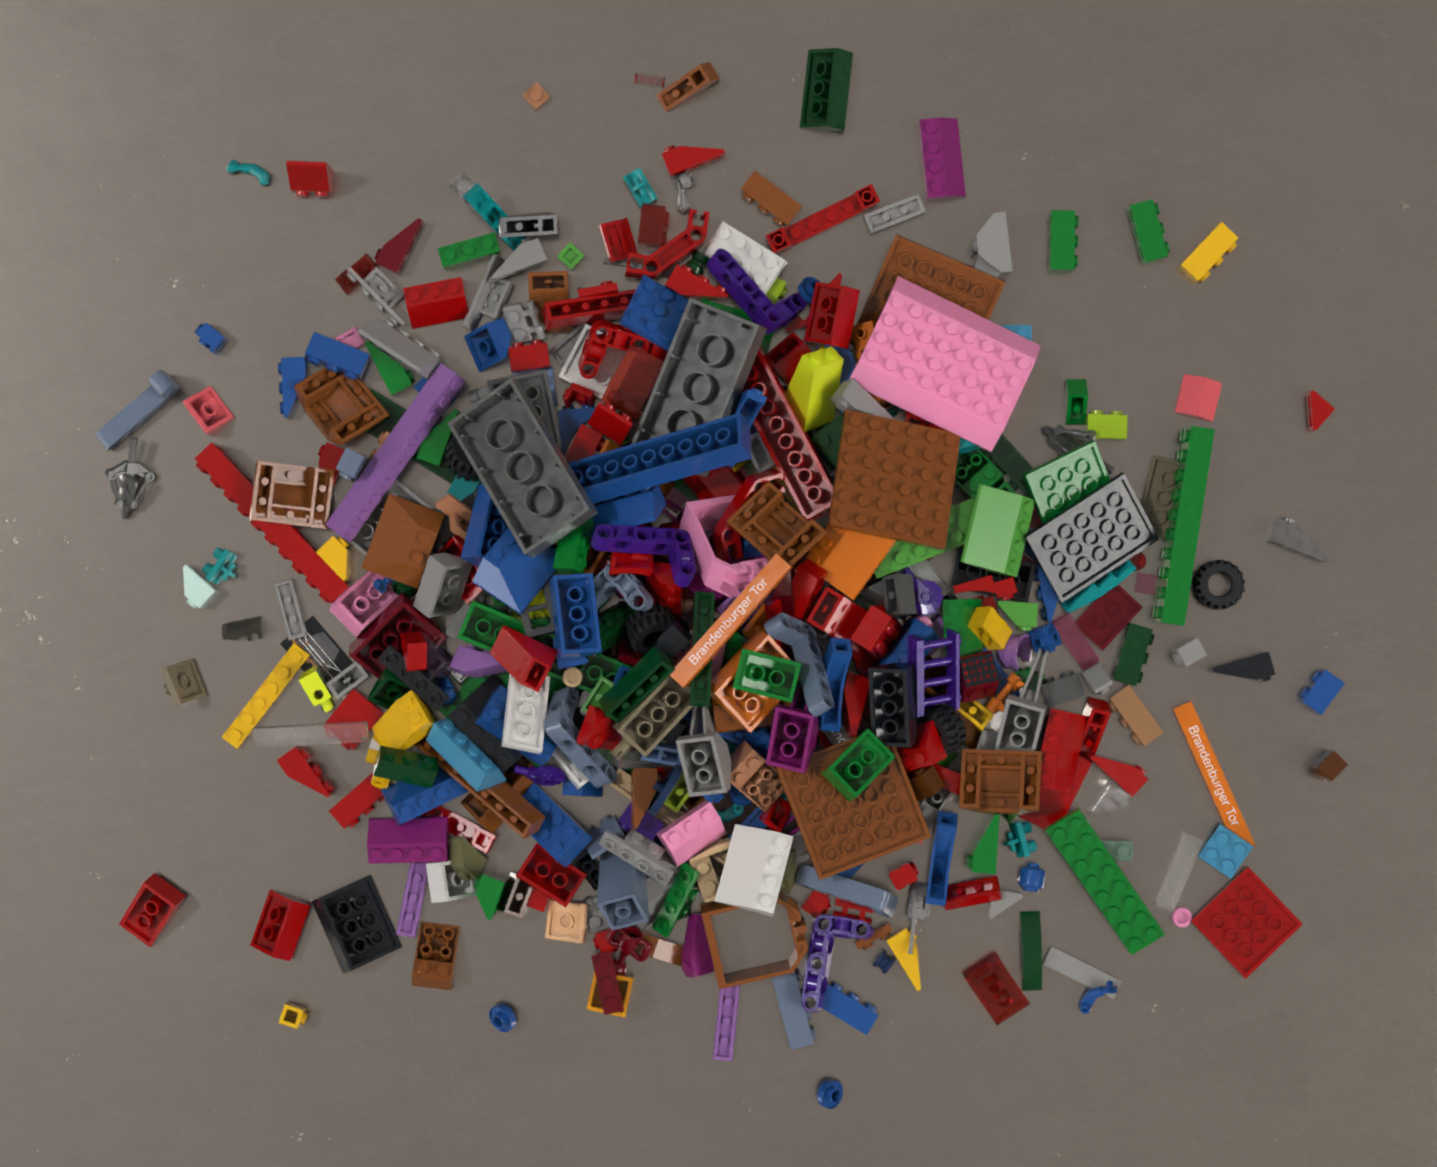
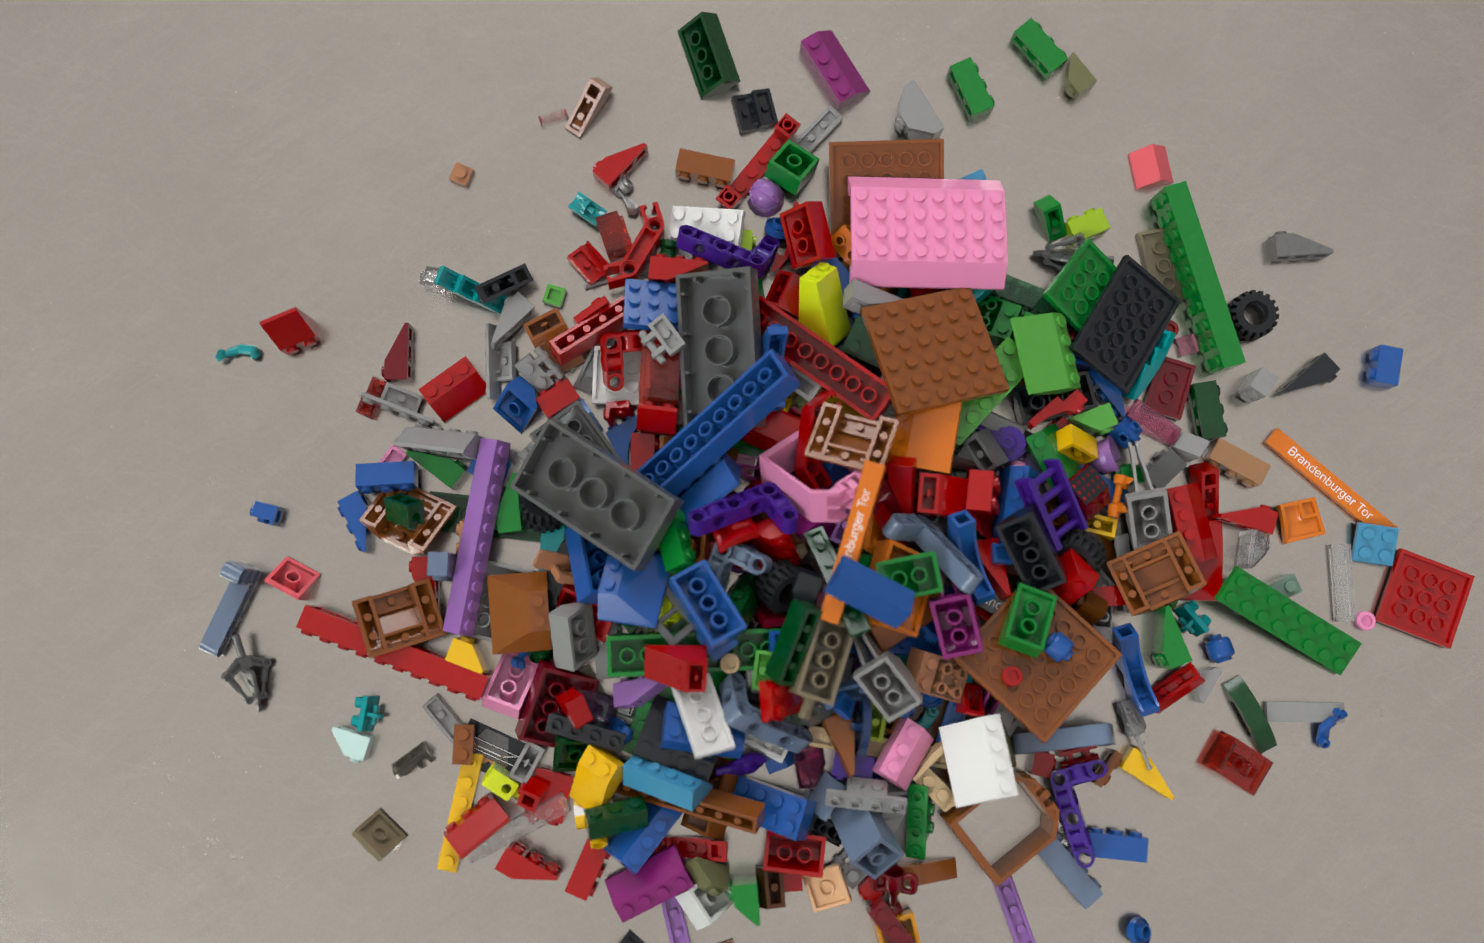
camera: 25 degrees left, 5 degrees down
green brick [437,232,501,270] -> none
magenta slope [681,913,715,978] -> none
dark blue wheel [872,949,896,974] -> none
red brick [887,860,919,890] -> none
yellow brick [1179,222,1239,283] -> none
red slope [1307,391,1335,431] -> none
reddish brown brick [1310,750,1348,782] -> none
none -> dark green brick [384,493,425,530]
none -> red slope [443,794,511,859]
none -> dark orange plate [452,724,476,765]
none -> red brick [516,777,549,813]
none -> light grey plate [638,313,687,365]
none -> black slope [731,88,778,134]
none -> medium lavender helmet [747,179,784,217]
none -> green brick [765,139,820,196]
none -> clear pink slope [793,746,826,789]
none -> blue slope [824,555,915,629]
none -> blue plate [833,691,856,720]
none -> blue tile [991,543,1013,565]
none -> red tile [1001,666,1023,687]
none -> blue head [1044,632,1074,662]
none -> olive slope [1064,52,1097,100]
none -> orange plate [1276,497,1326,544]

